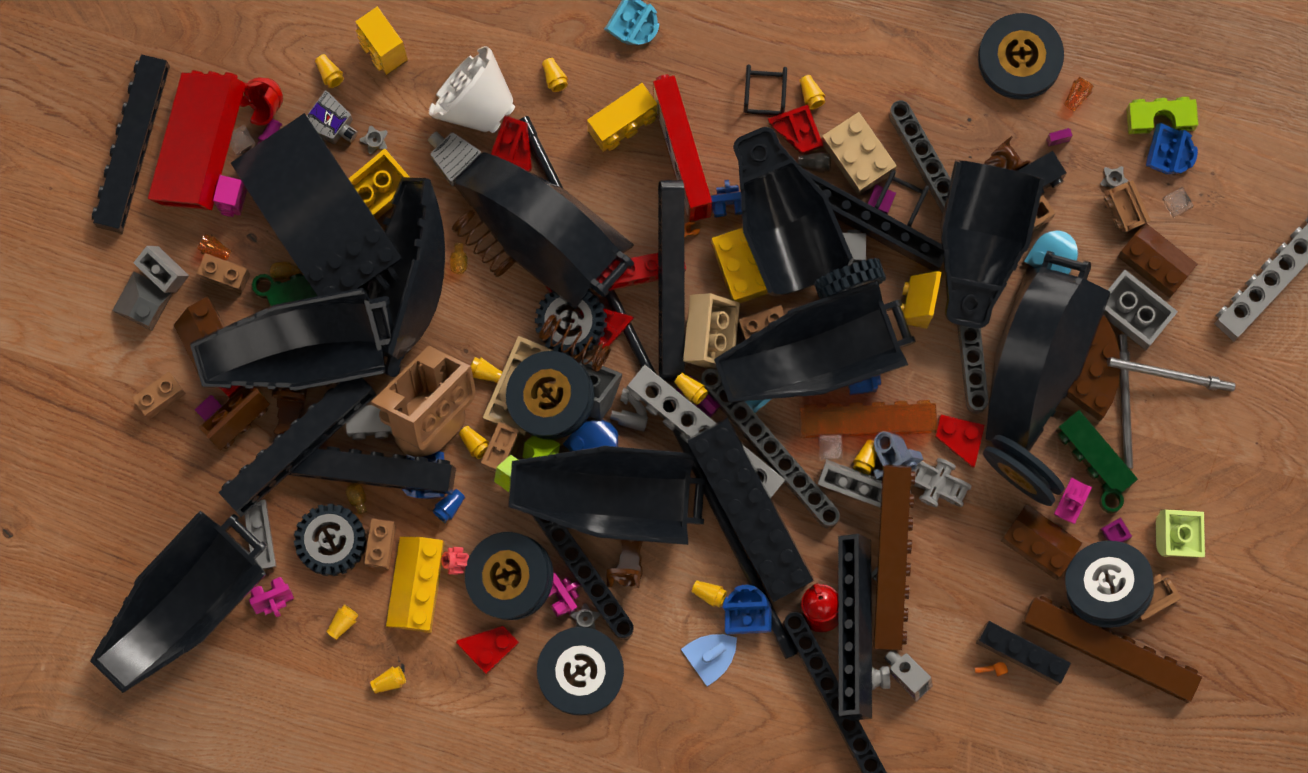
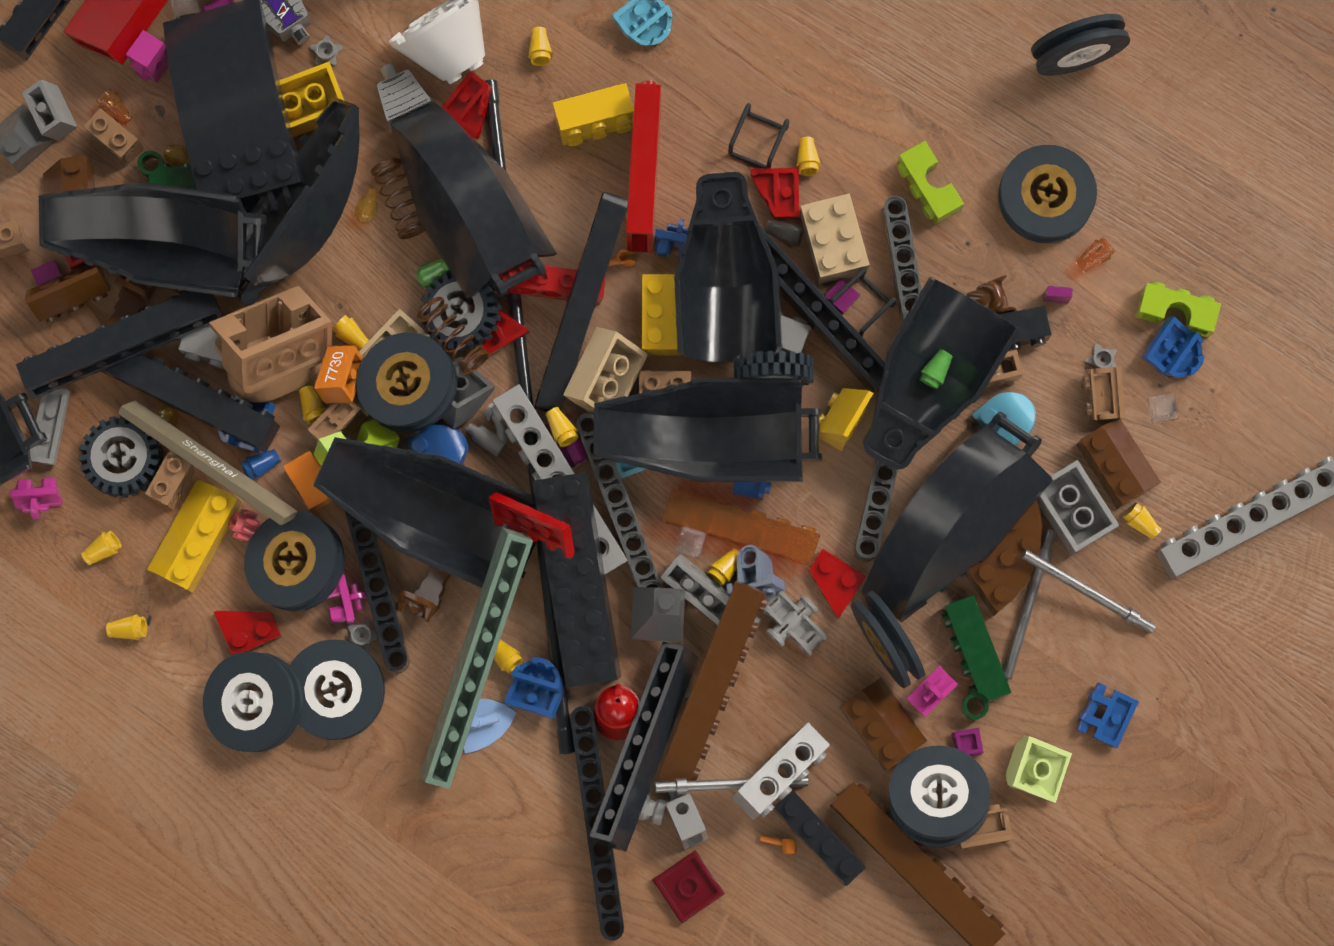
camera: 20 degrees right, 0 degrees up
none -> dark tan tile [118,400,298,525]
none -> black wheel [203,652,303,752]
none -> orange brick [283,451,333,514]
none -> orange brick [314,345,364,404]
none -> bright green cone [416,258,450,288]
none -> sand green brick [420,527,533,789]
none -> red hinge [489,492,575,558]
none -> dark grey slope [631,587,685,642]
none -> dark red tile [652,850,725,924]
none -> flat silver bar [654,776,809,795]
none -> brick [731,722,830,820]
none -> lime arch [896,141,964,225]
none -> bright green cone [919,349,953,389]
none -> blue plate [1076,683,1139,749]
none -> yellow cone [1123,502,1161,540]

